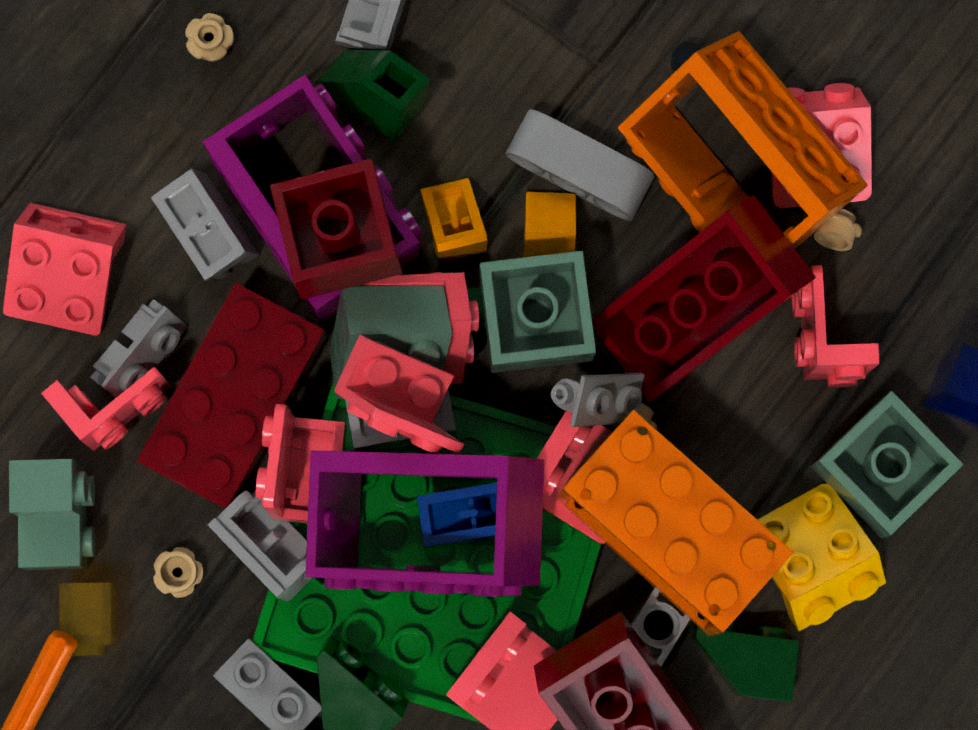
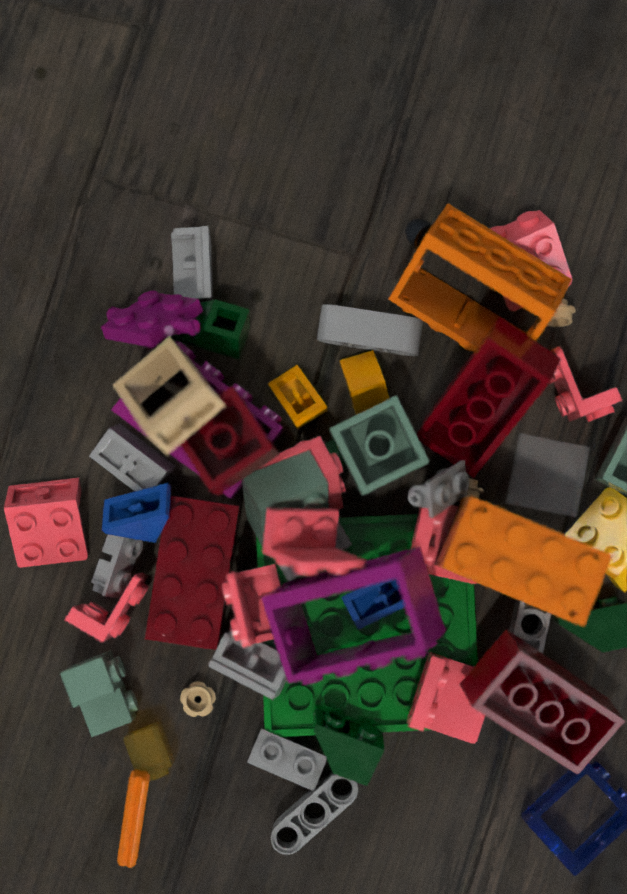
camera: 10 degrees left, 5 degrees up
tan plate [185,13,234,62] -> none
none -> magenta plate [101,291,203,348]
none -> blue slope [102,483,171,543]
none -> tan window [113,337,225,455]
none -> clear tile [505,433,590,517]

